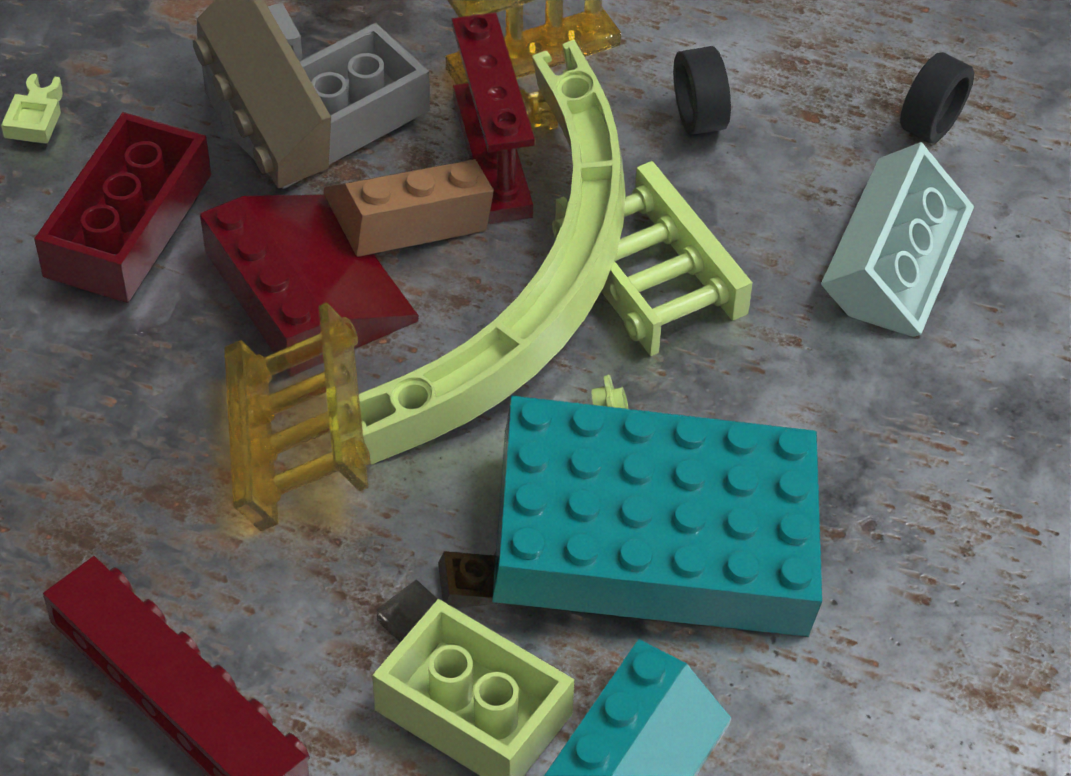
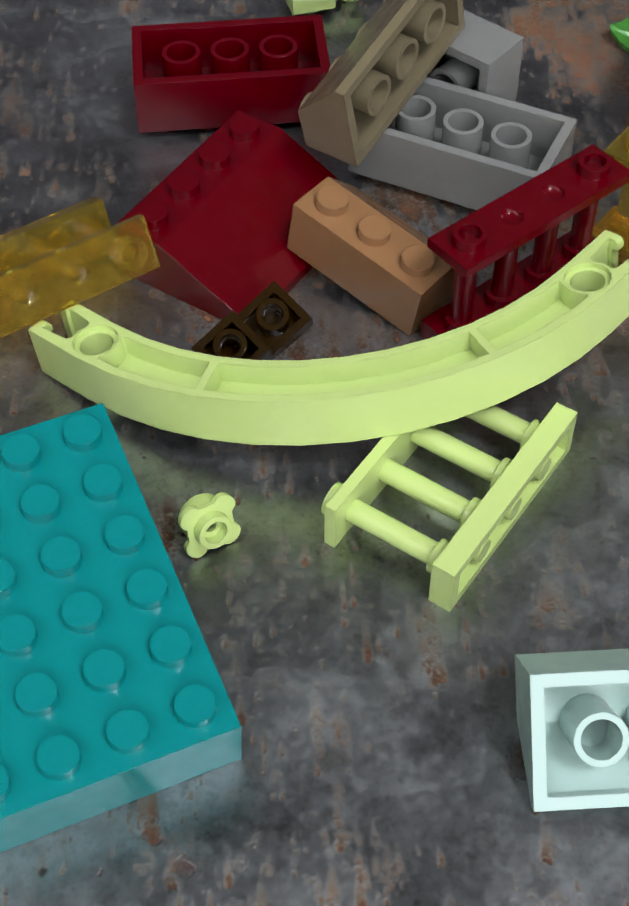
camera: 65 degrees right, 0 degrees up
none -> dark brown slope [191,281,313,360]

